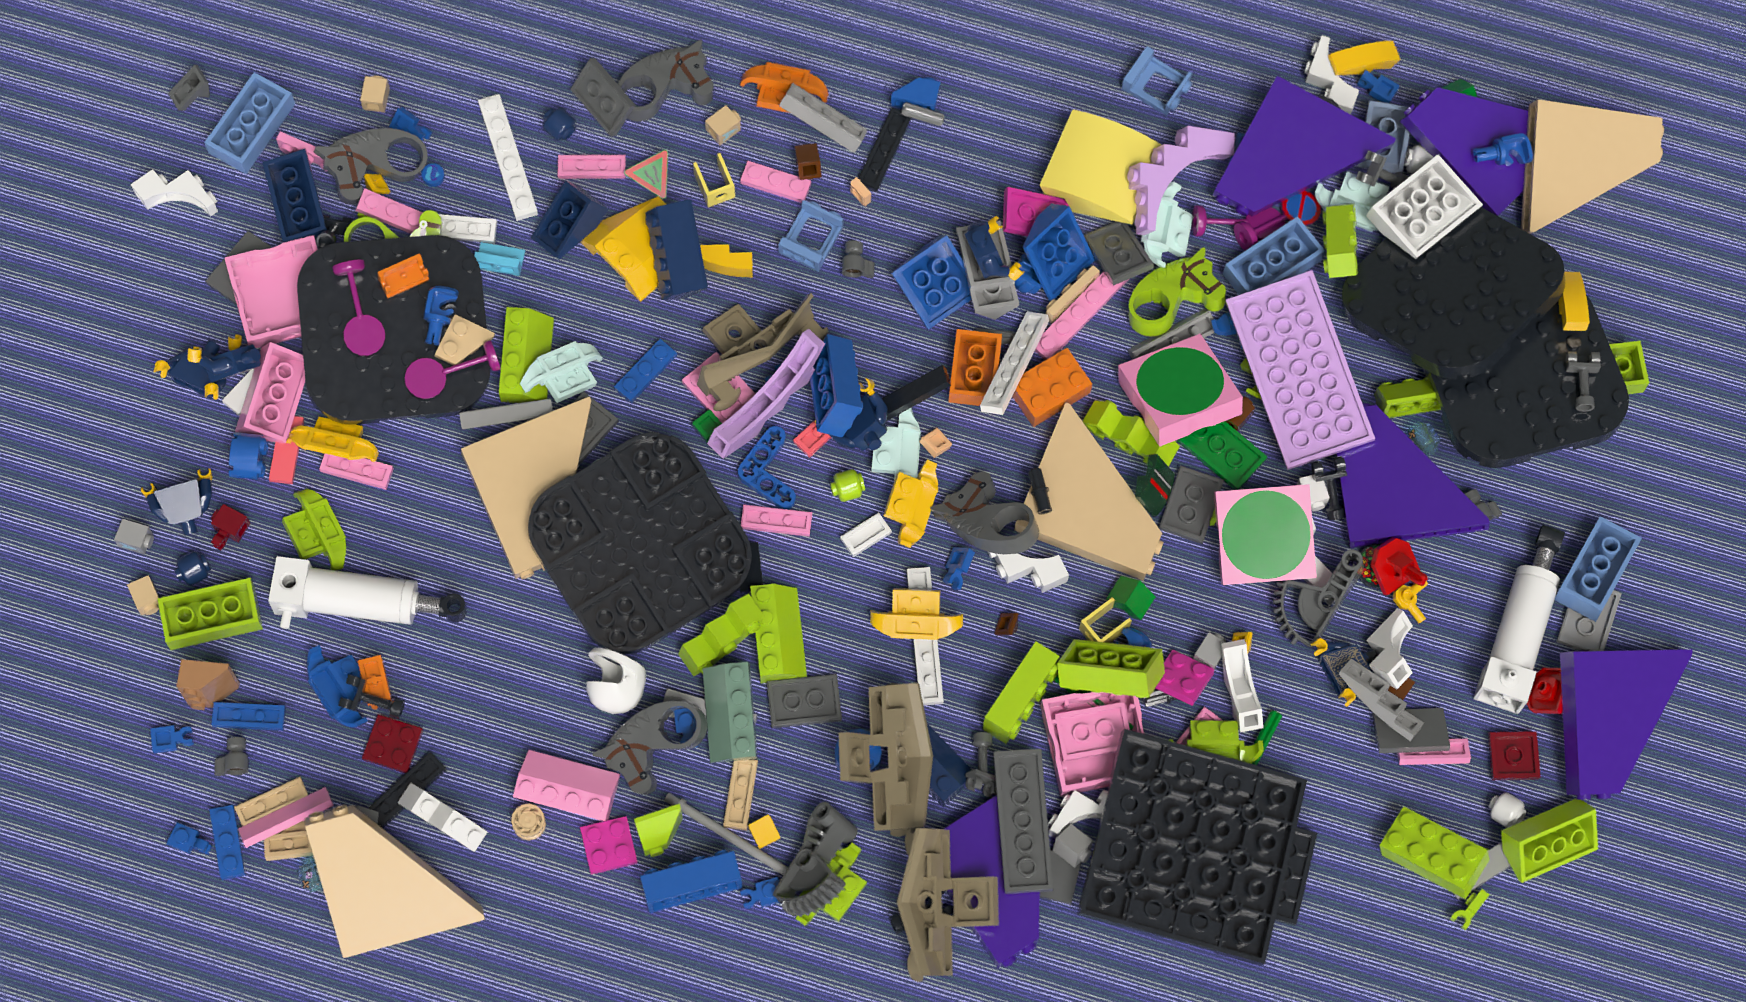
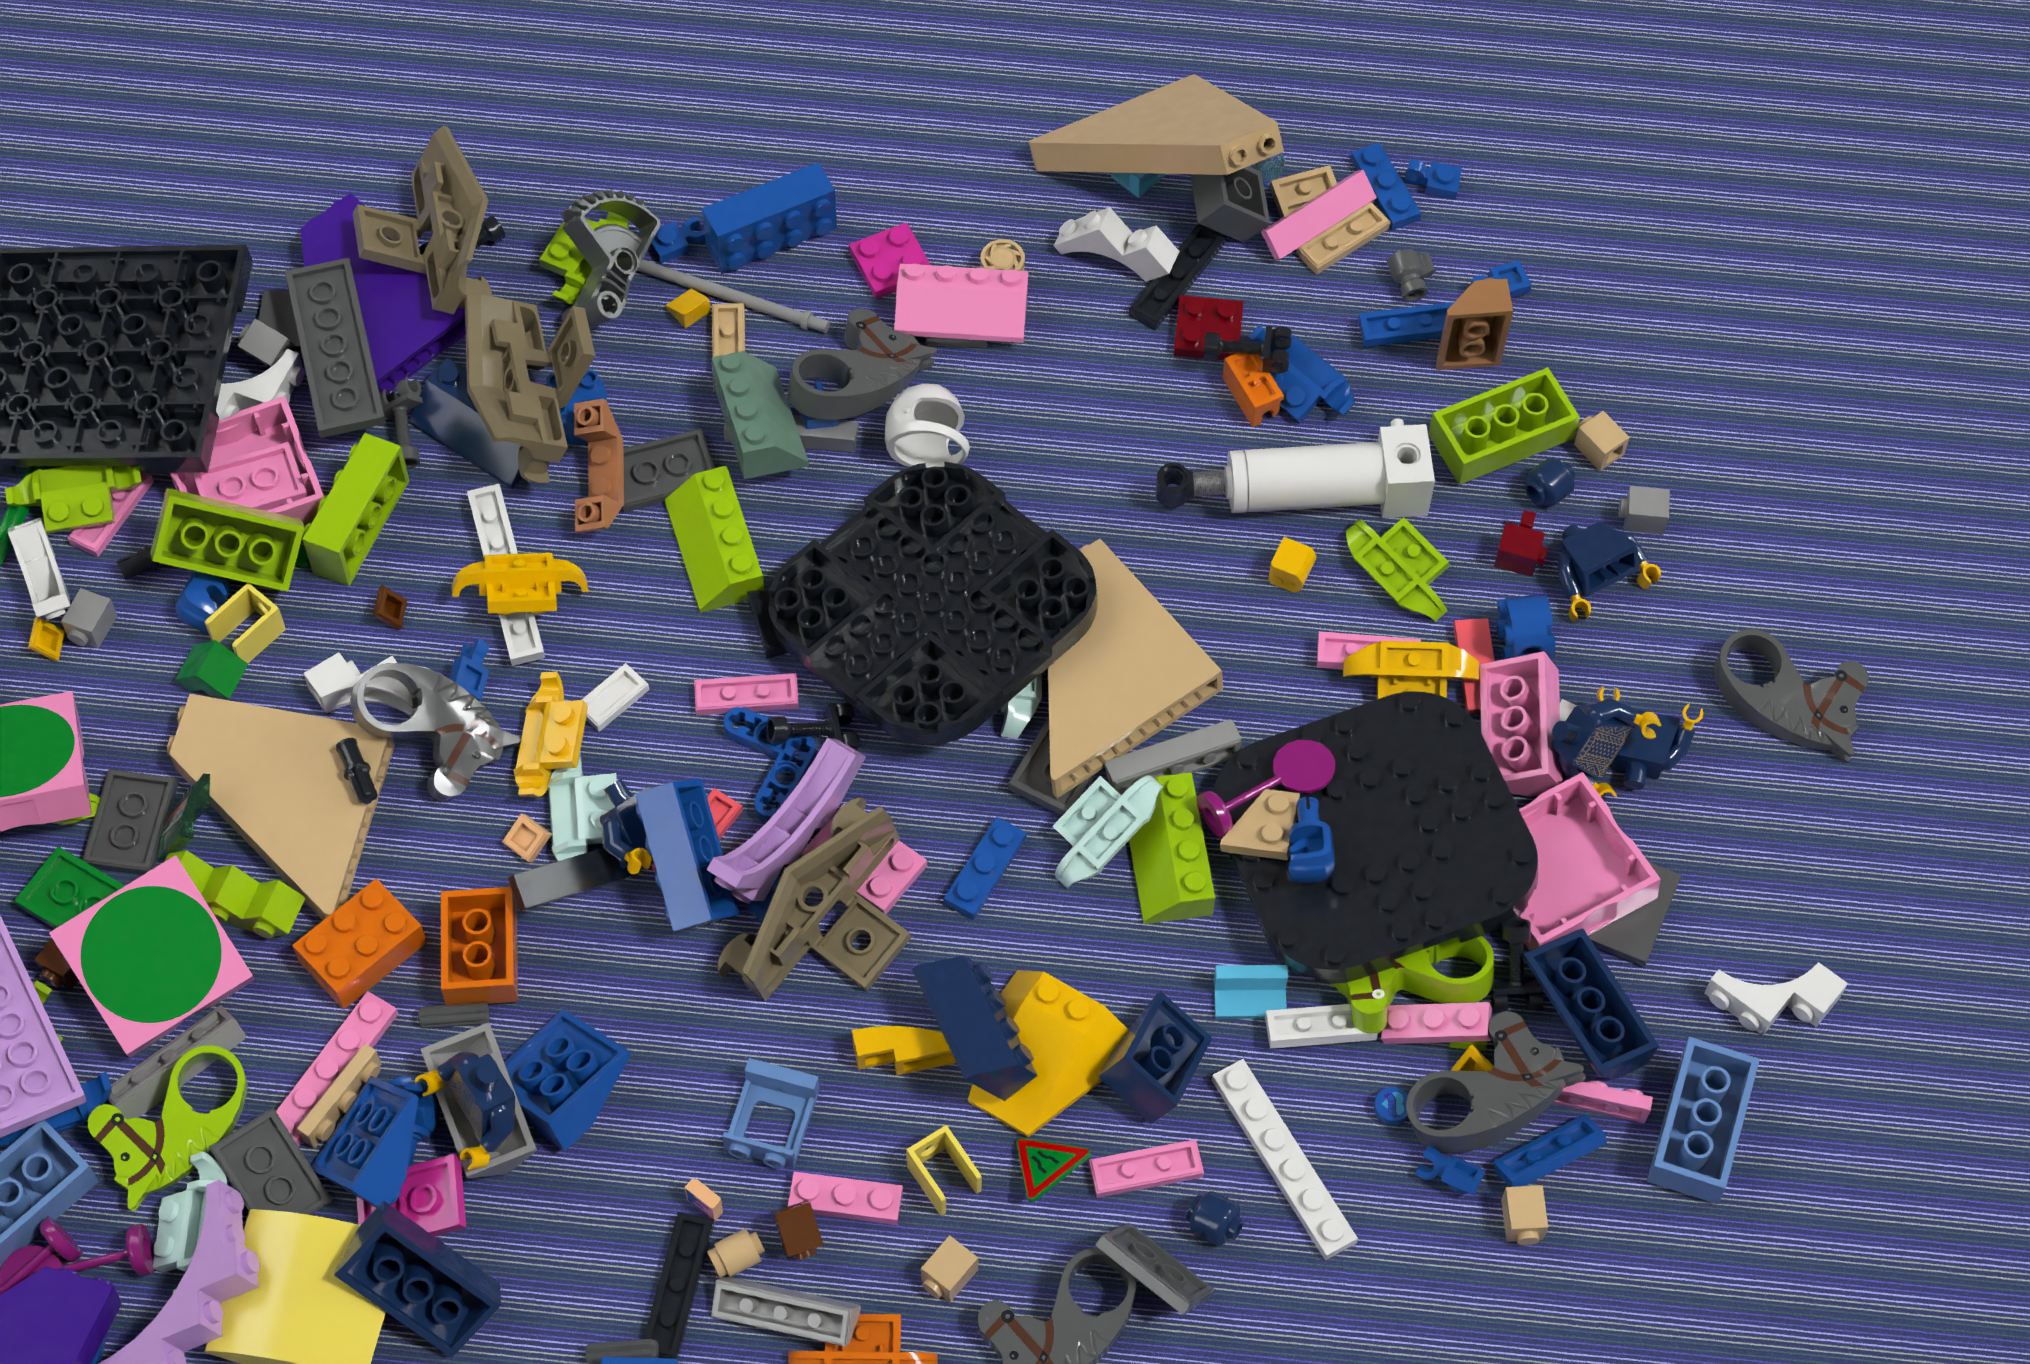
camera: 170 degrees right, 10 degrees down
dark grey slope [168,65,210,111] -> none
magenta piece [332,260,385,356] -> none
orange hinge [377,253,429,299] -> none
lime slope [634,803,683,857] -> none
lime brick [678,594,764,677] -> none
green plate [692,409,722,442] -> none
lime head [830,469,865,502] -> none
dark grey piece [842,240,875,278] -> none
white plate [980,312,1049,415] -> none
dark pink plate [1155,650,1215,706] -> none
none -> dark blue slope [334,1201,501,1358]
none -> nougat slope [574,399,624,533]
none -> tan brick [707,1228,765,1278]
none -> black bar [766,703,861,751]
none -> yellow piece [1268,537,1317,593]
none -> blue plate [1493,1114,1607,1187]
none -> dark grey animal [1713,629,1869,763]

